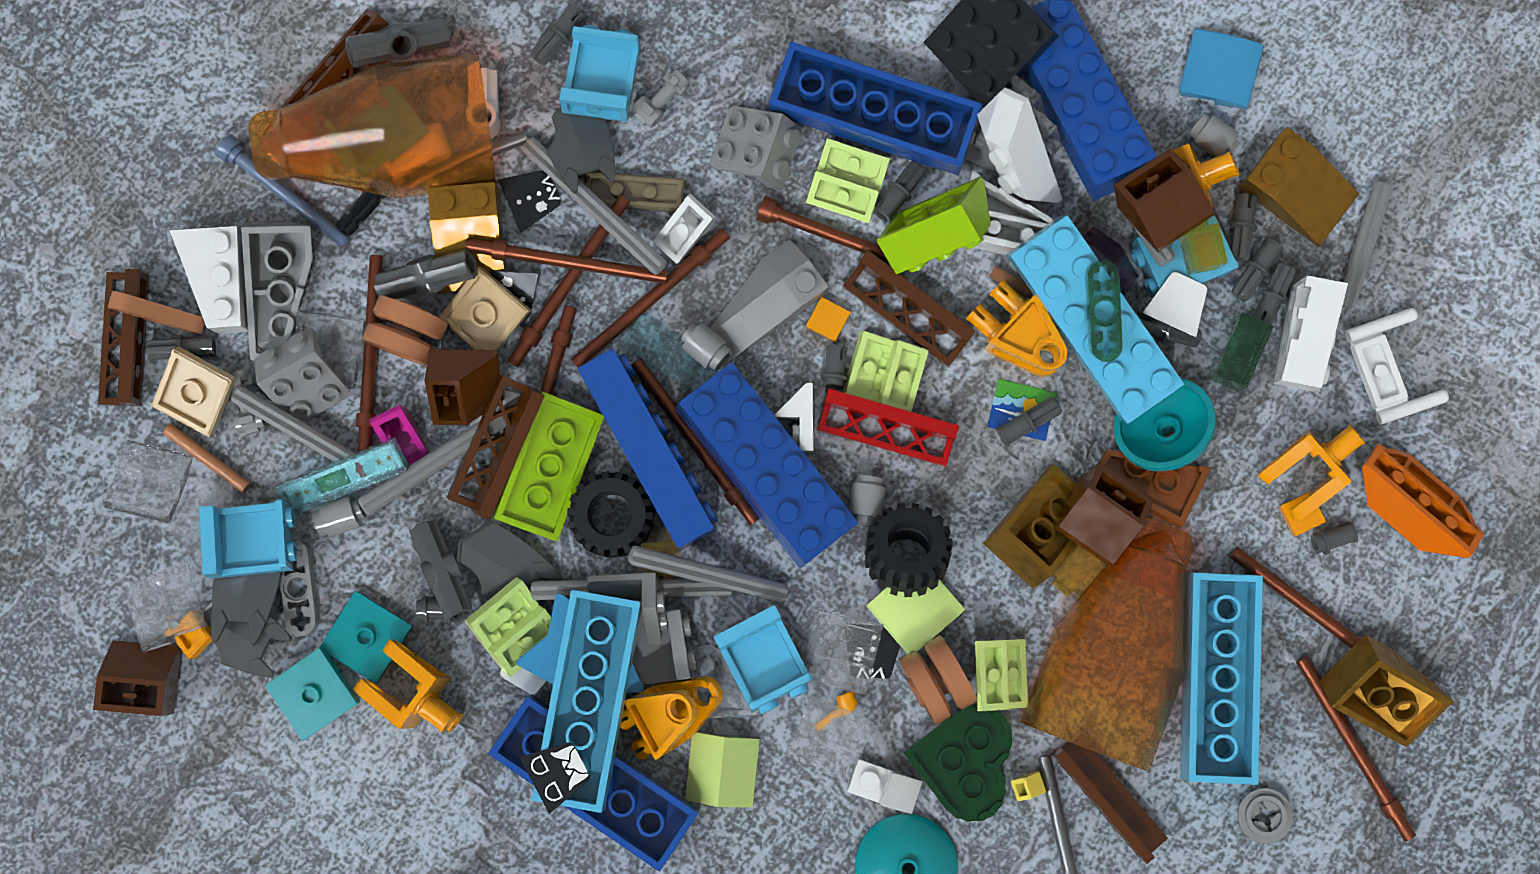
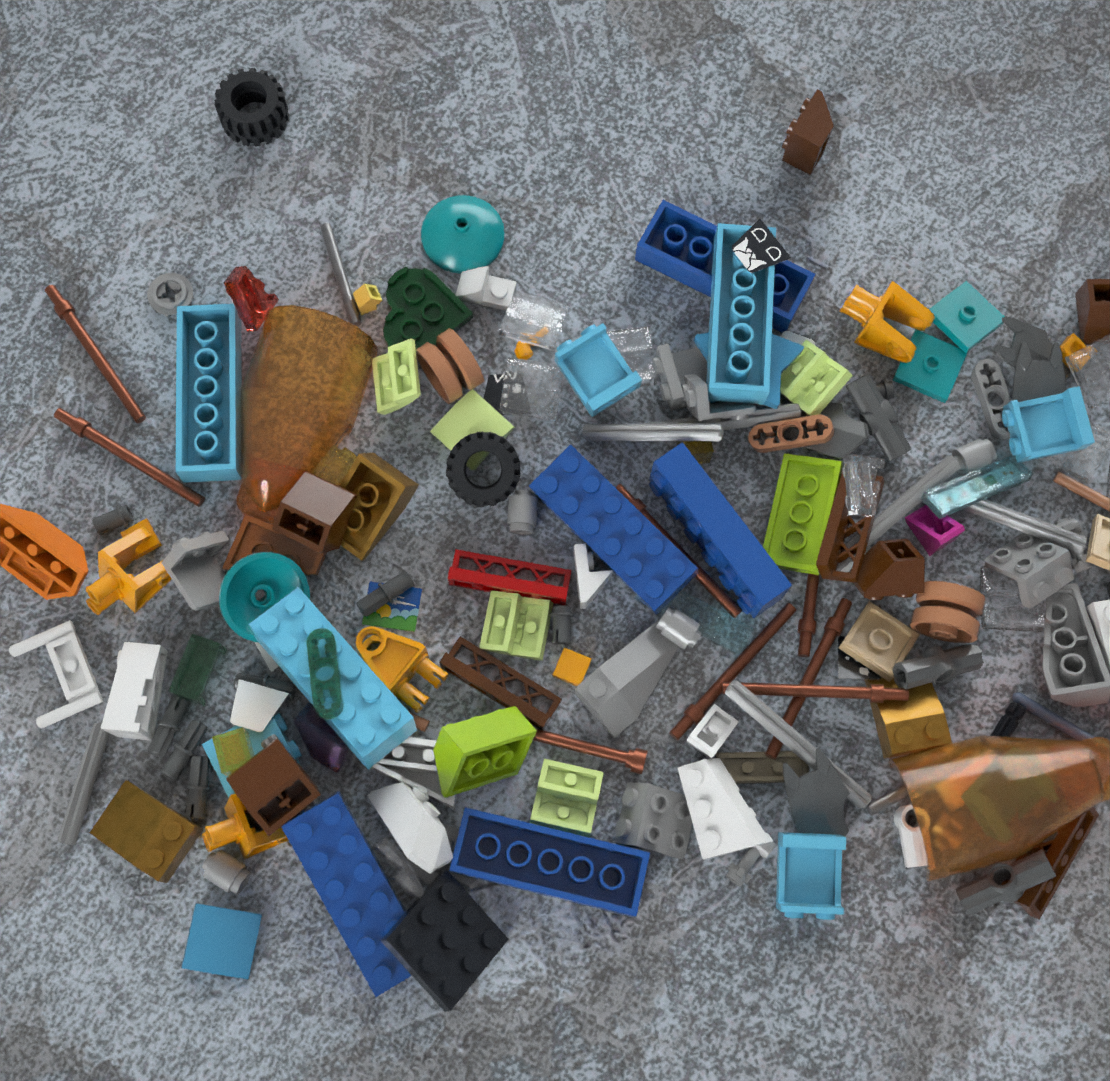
camera: 165 degrees right, 10 degrees down
copper bar [355,255,383,454] -> none
black sticker [498,170,561,233] -> none
dark grey axle [530,4,586,65] -> none
black tyre [567,471,655,558] -> none
light orange piece [620,676,723,760] -> none
yellowish green slope [685,732,760,807] -> none
dark grey axle [873,161,925,223] -> none
reddish brown fence [1051,732,1168,864] -> none
pearl gold slope [1320,634,1454,747] -> none
none -> light grey bracket [161,530,229,611]
none -> clear red wing [224,266,279,332]
none -> white wedge [677,758,773,860]
none -> nougat beam [748,414,834,453]
none -> clear wing [843,454,885,517]

